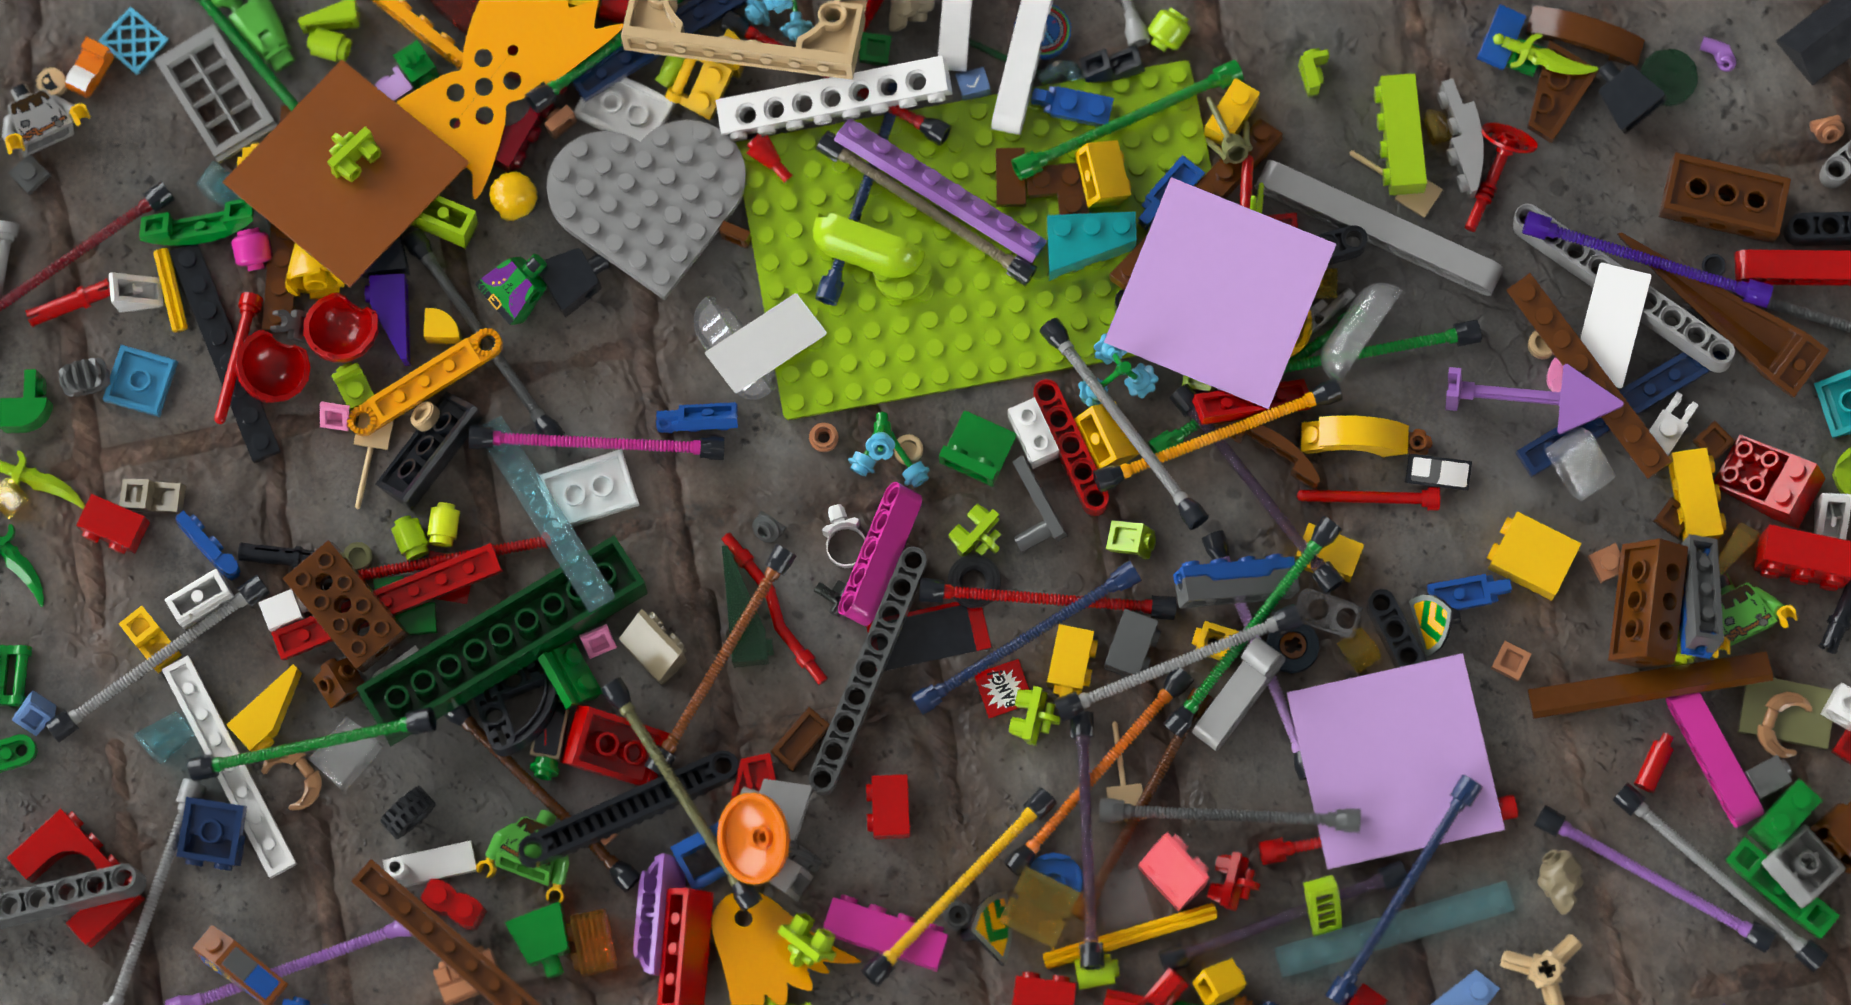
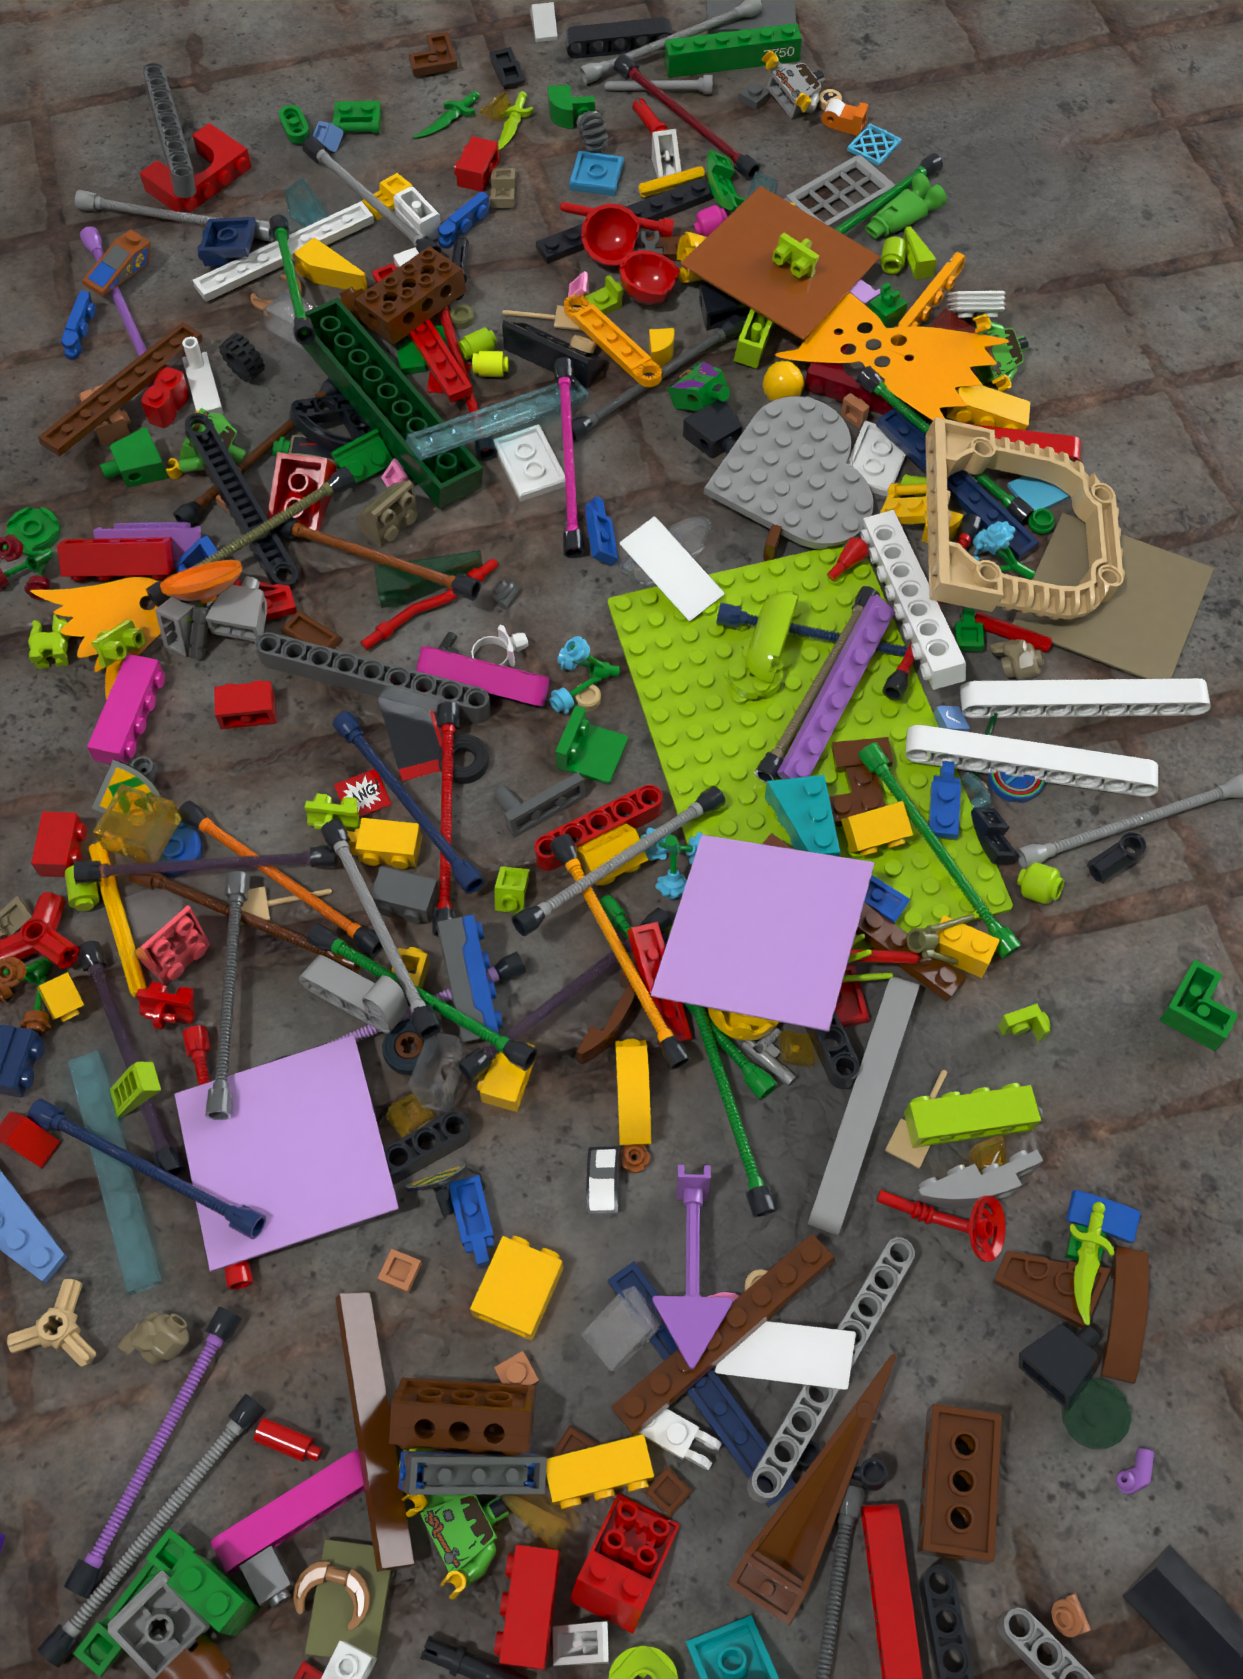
camera: 80 degrees right, 15 degrees down
dark purple slope [365,274,411,366] -> none
clear orange brick [566,908,619,977] -> none
nougat plate [809,423,839,452] -> none
yellow hose [861,787,1057,987] -> none
lime hips [949,504,1001,557] -> none
white brick [1008,397,1059,469] -> none
red piece [1297,487,1440,511] -> none
clear brick [1321,282,1403,384] -> none
dark purple hose [1522,211,1773,308] -> none

